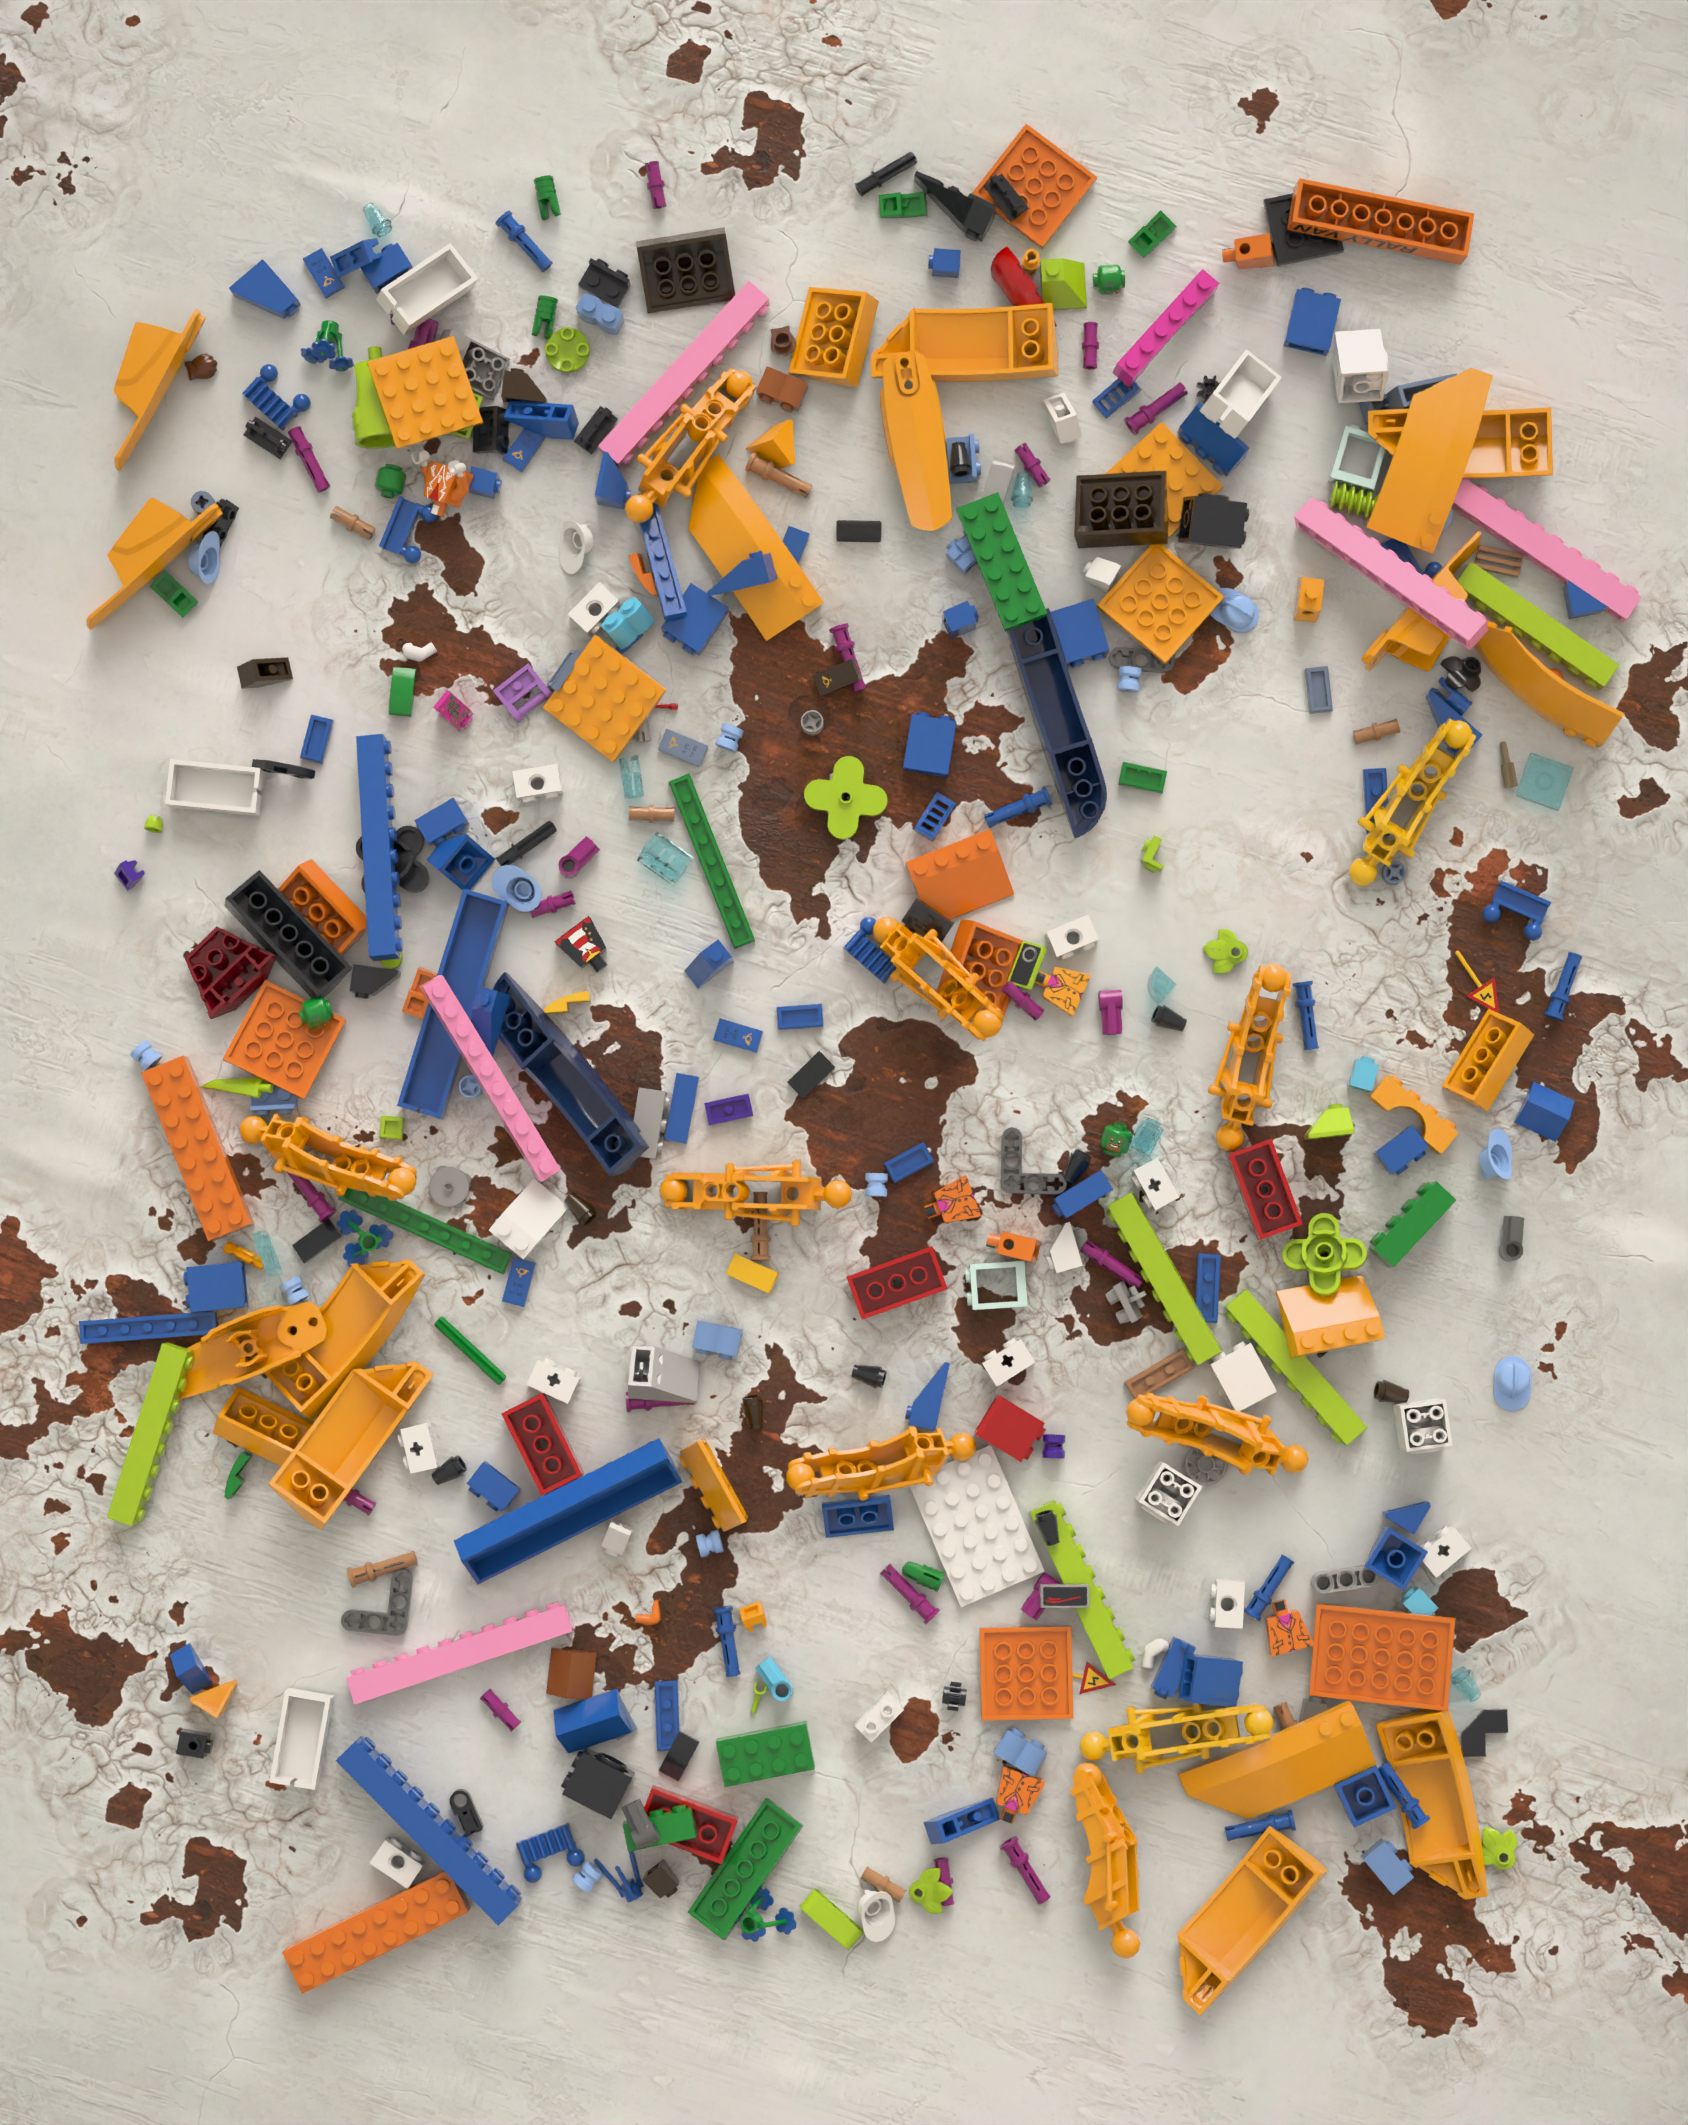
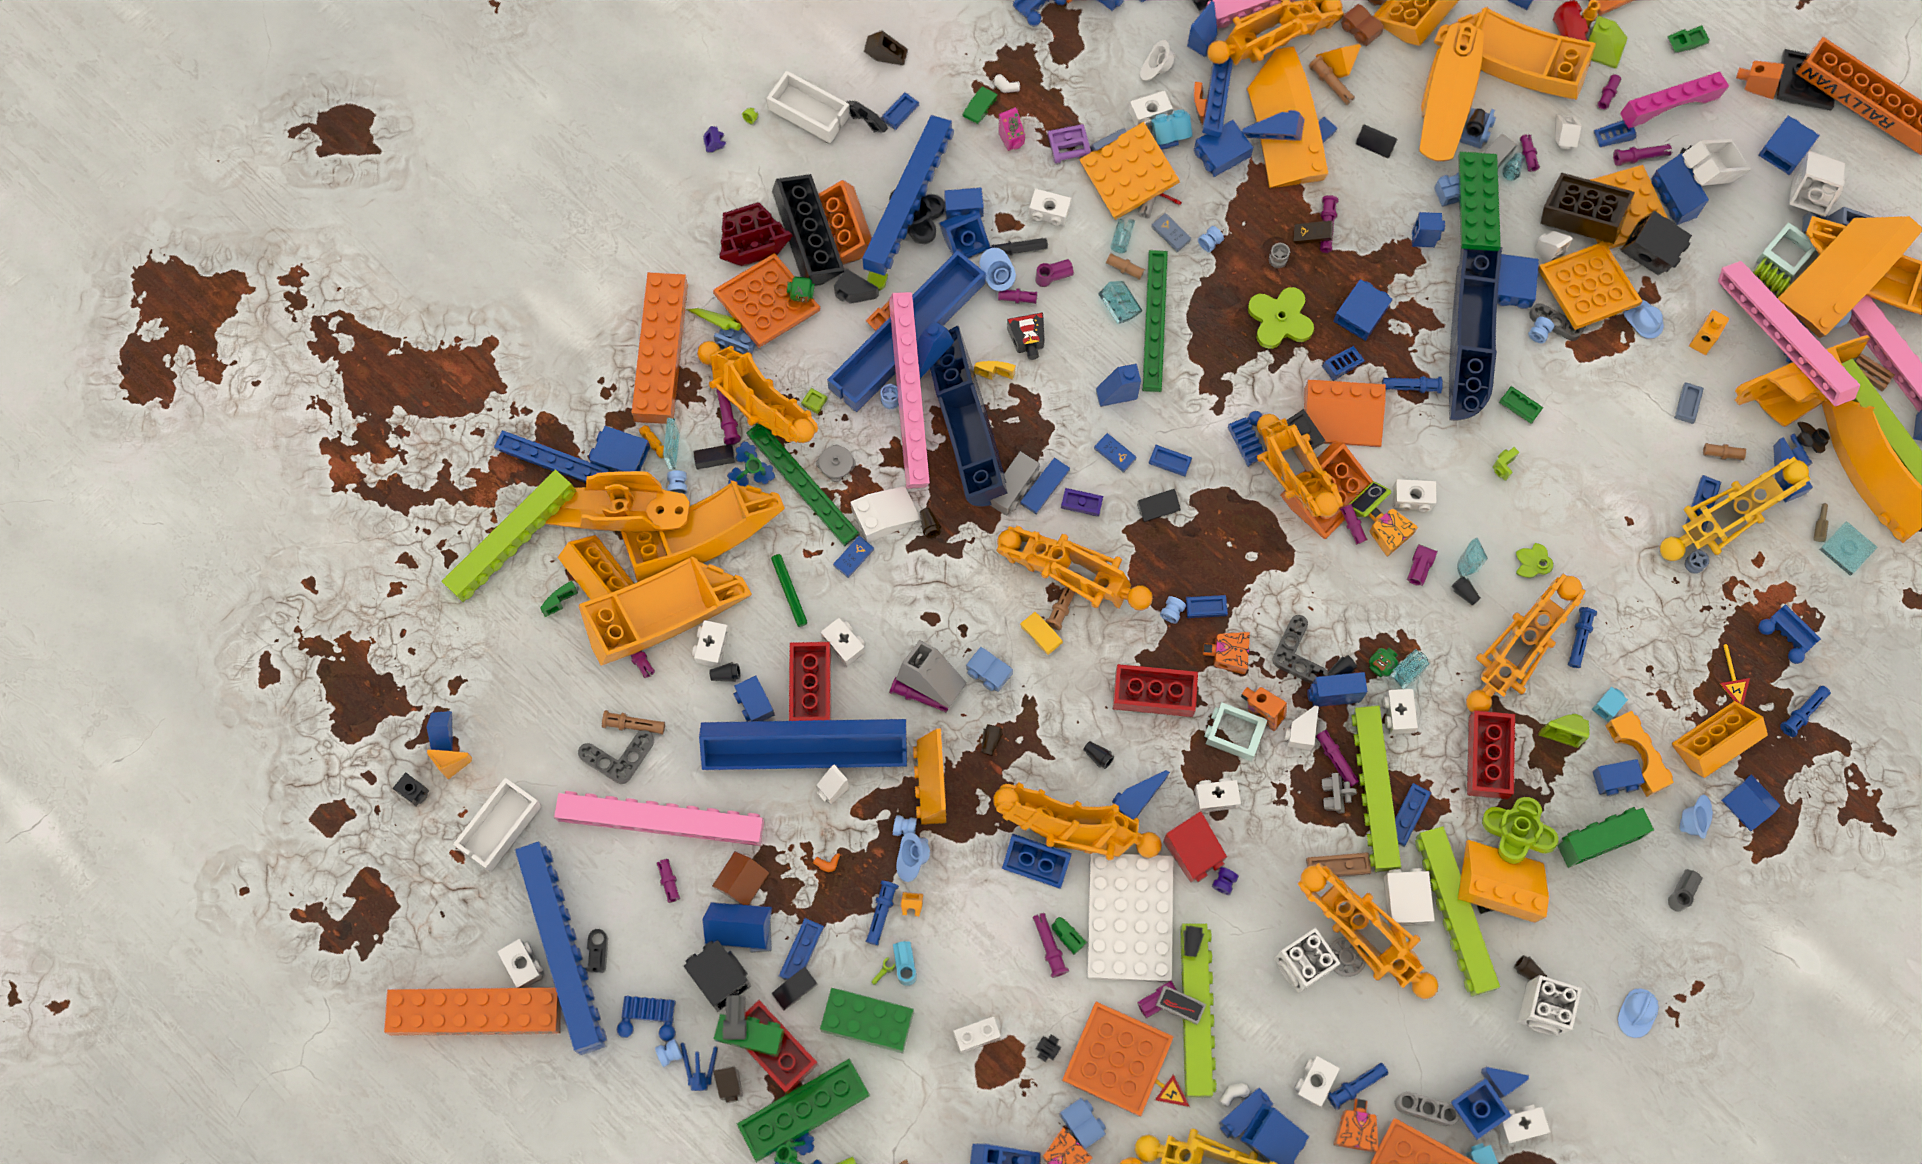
camera: 20 degrees right, 15 degrees down
light blue wheel [130,1040,162,1071] -> none
green head [1093,265,1125,295] -> none
none -> light blue piece [896,832,930,882]

